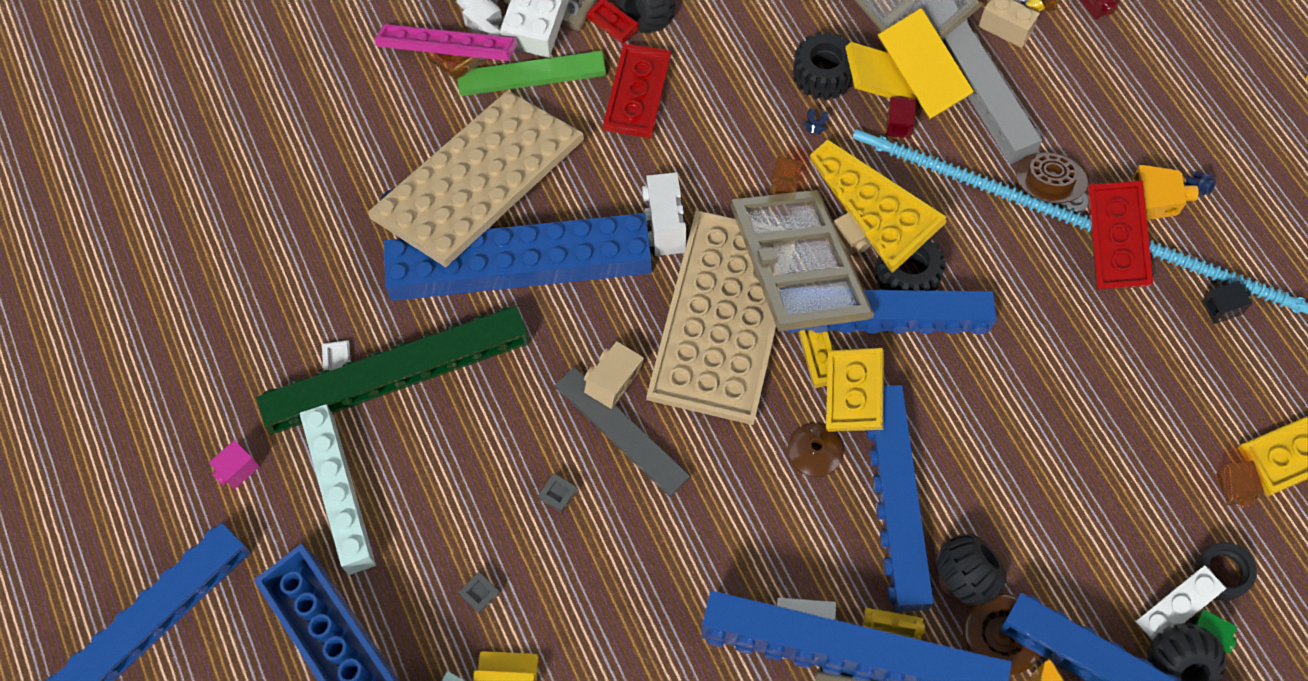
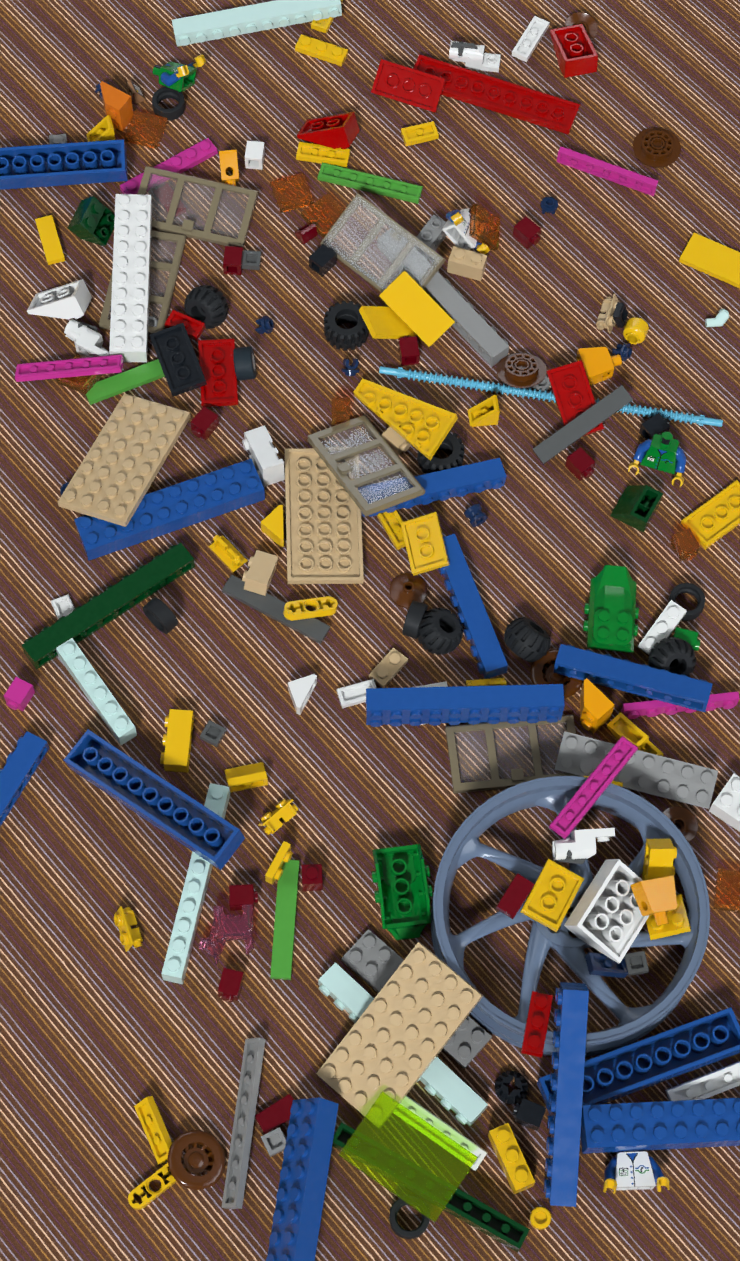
camera: 20 degrees left, 0 degrees up
dark grey plate [538,473,578,513] -> none
none -> black tyre [143,597,178,634]
none -> black plate [149,323,207,397]
none -> yellow brick [160,709,194,773]
none -> dark red brick [190,406,219,440]
none -> yellow hinge [209,535,248,572]
none -> black wheel [233,346,256,381]
none -> dark blue plate [255,315,274,334]
none -> yellow slope [261,505,284,547]
none -> yellow beam [283,596,338,621]
none -> white slope [288,674,317,715]
none -> white tile [336,679,376,708]
none -> tan plate [369,647,408,688]
none -> black tyre [402,600,428,639]
none -> black wheel [418,608,463,655]
none -> dark blue wheel [464,504,488,527]
none -> yellow slope [468,395,500,427]
none -> dark grey tile [533,385,633,465]
none -> dark red brick [565,447,595,481]
none -> green slope [583,565,639,653]
none -> tan hinge [596,294,620,334]
none -> dark green slope [610,485,663,533]
none -> black tile [613,302,628,328]
none -> yellow head [623,317,649,344]
none -> torso [628,432,686,487]

